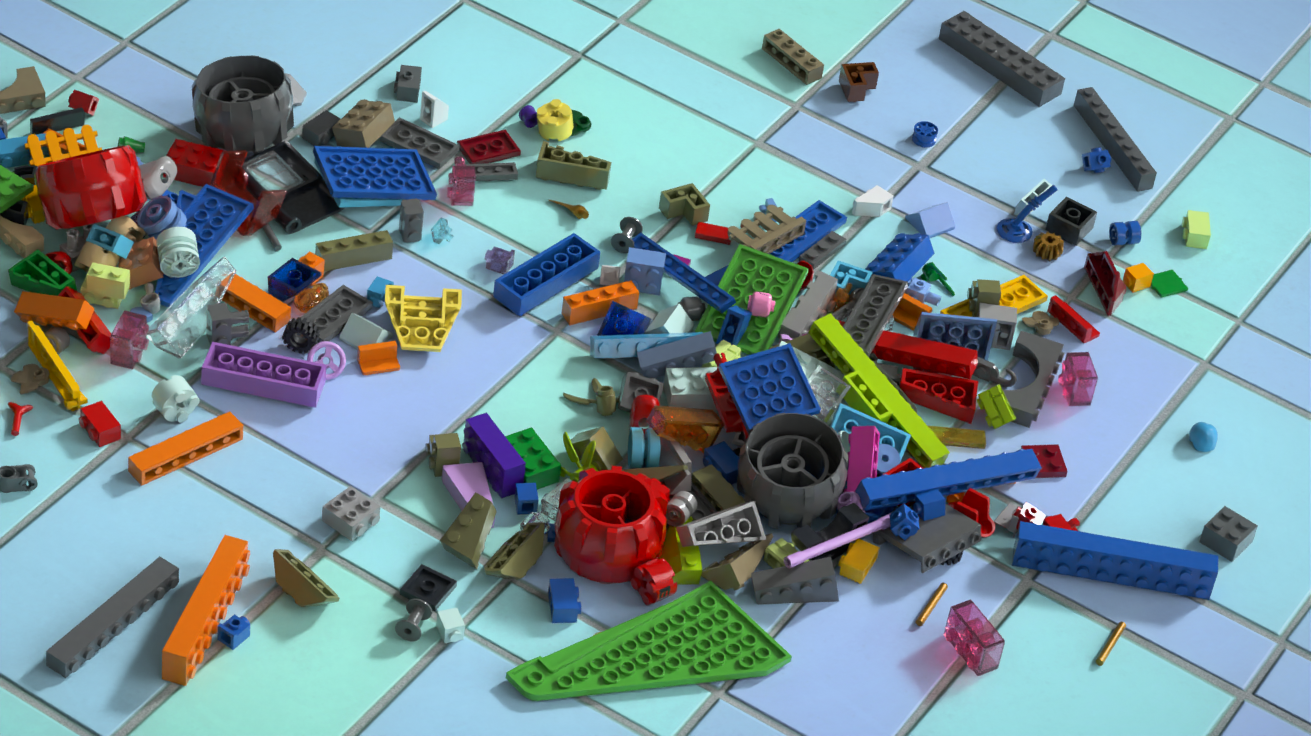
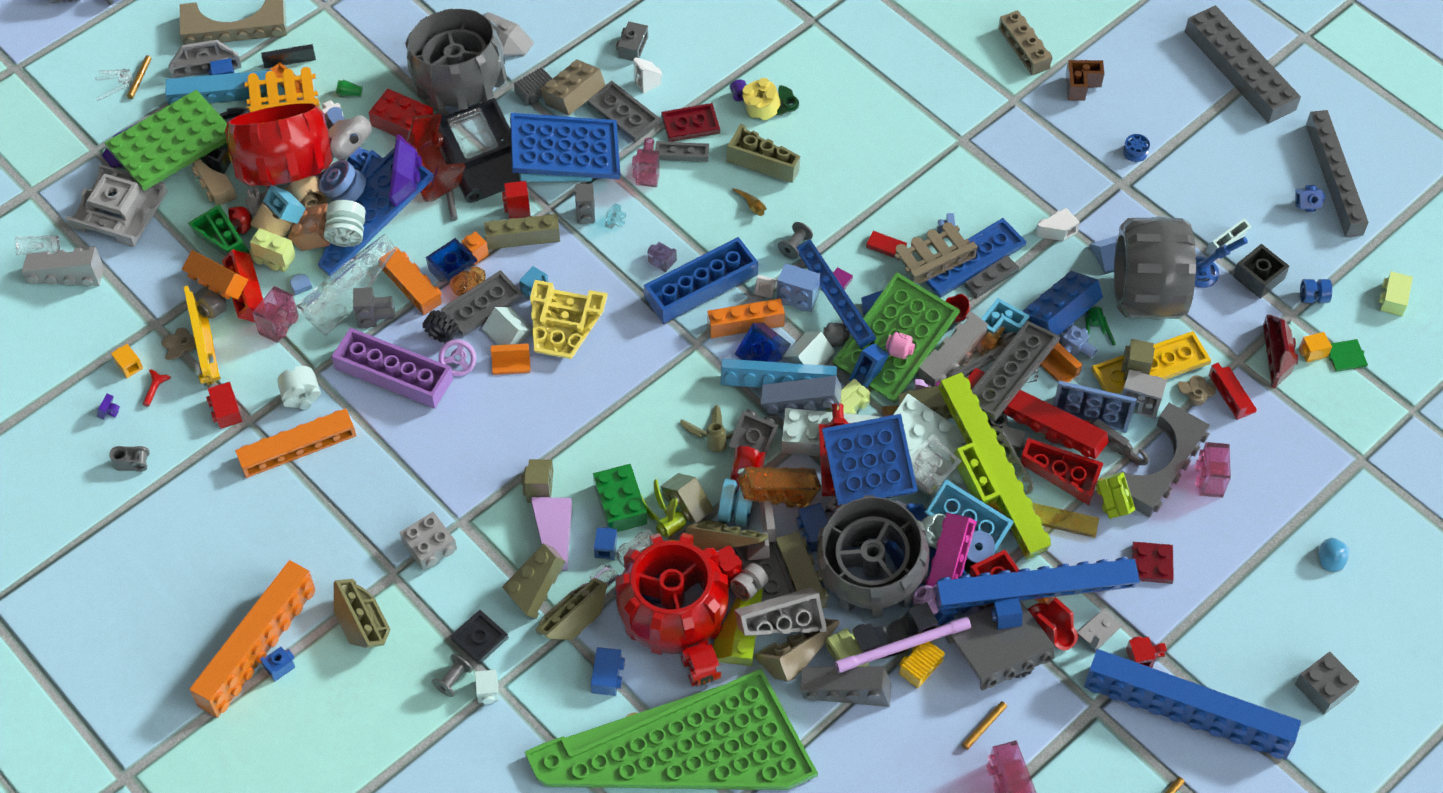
camera: 20 degrees right, 15 degrees up
dark grey brick [46,556,179,678] -> none
red brick [68,90,99,116] -> none
light grey bar [140,283,160,314] -> none
dark purple brick [462,412,526,498] -> none
olive brick [659,183,710,226] -> none
blue brick [889,504,920,540] -> none
brick [1012,502,1045,530] -> none
pearl gold gear [1033,231,1064,261] -> none
none -> dark purple wedge [389,135,422,206]
none -> red brick [502,181,531,219]
none -> dark grey wheel [1114,216,1196,320]

